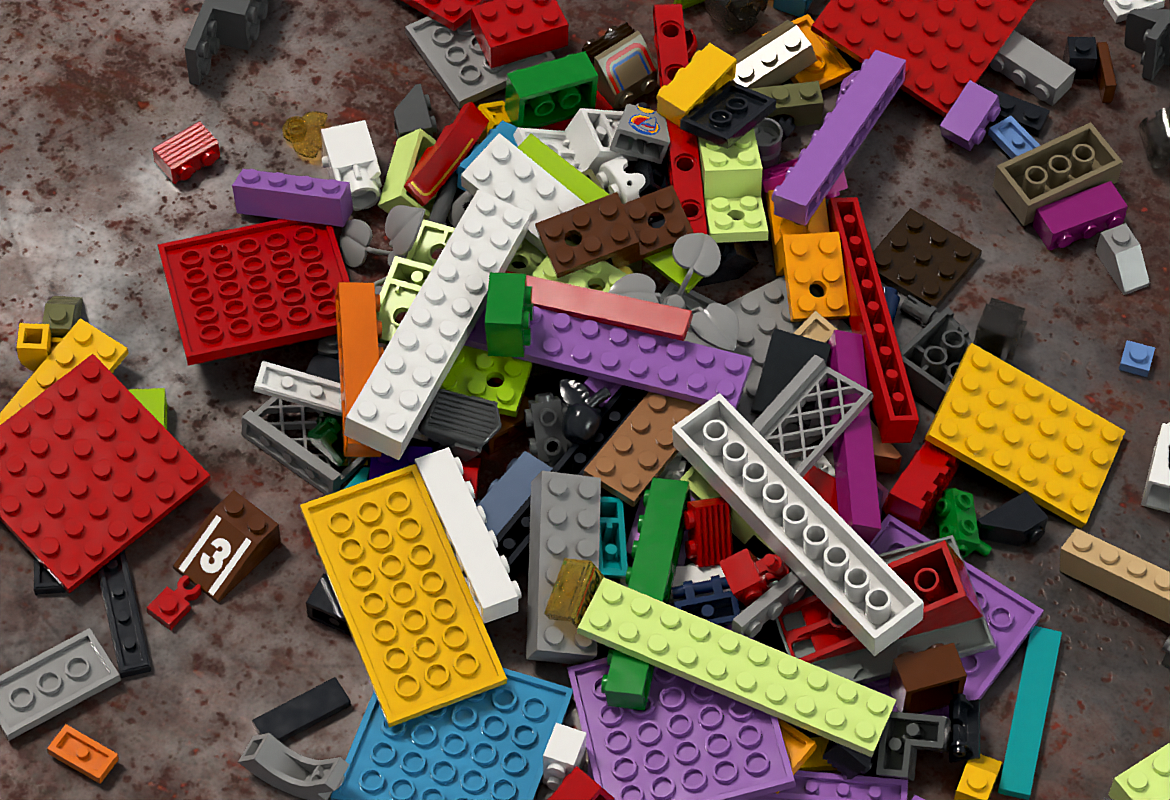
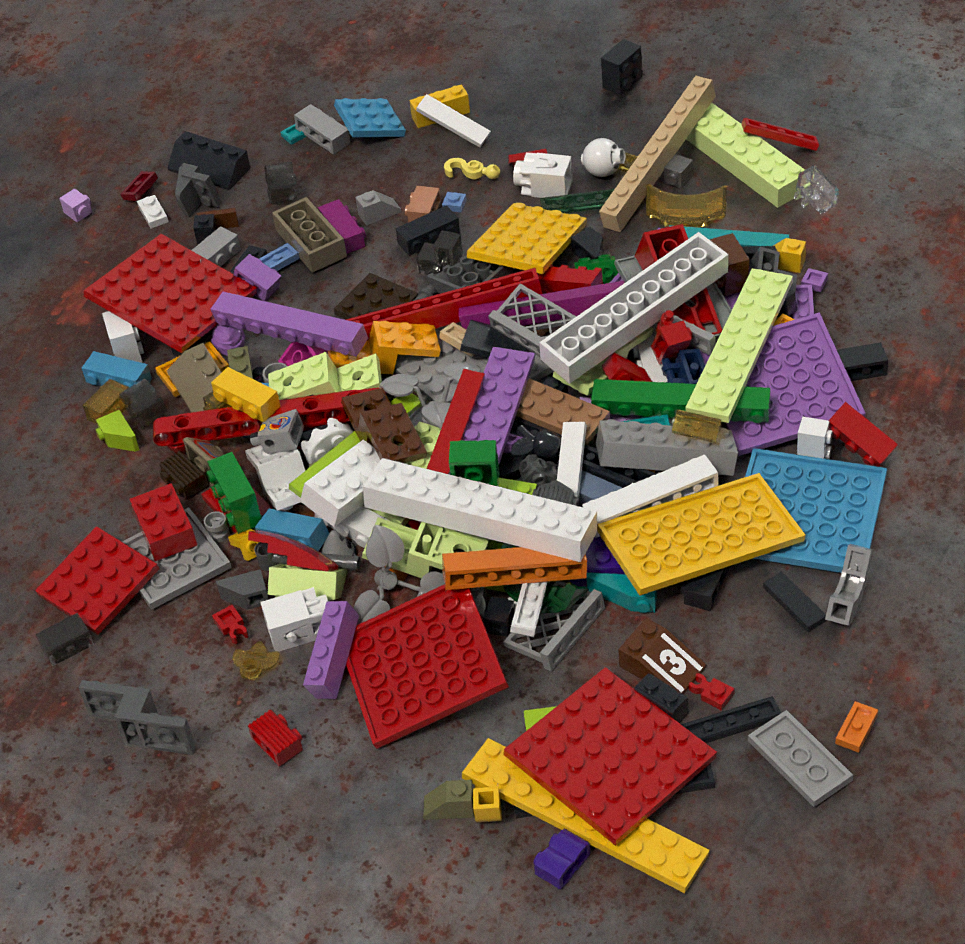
camera: 85 degrees left, 10 degrees down
black plate [680,81,776,149] -> none
none -> red plate [212,605,248,644]
none -> black brick [395,205,460,256]
none -> nougat brick [405,186,441,223]
none -> clear green tile [540,189,614,213]
none -> white tile [557,422,587,502]
none -> black brick [634,673,689,723]
none -> clear yellow windscreen [646,184,727,227]

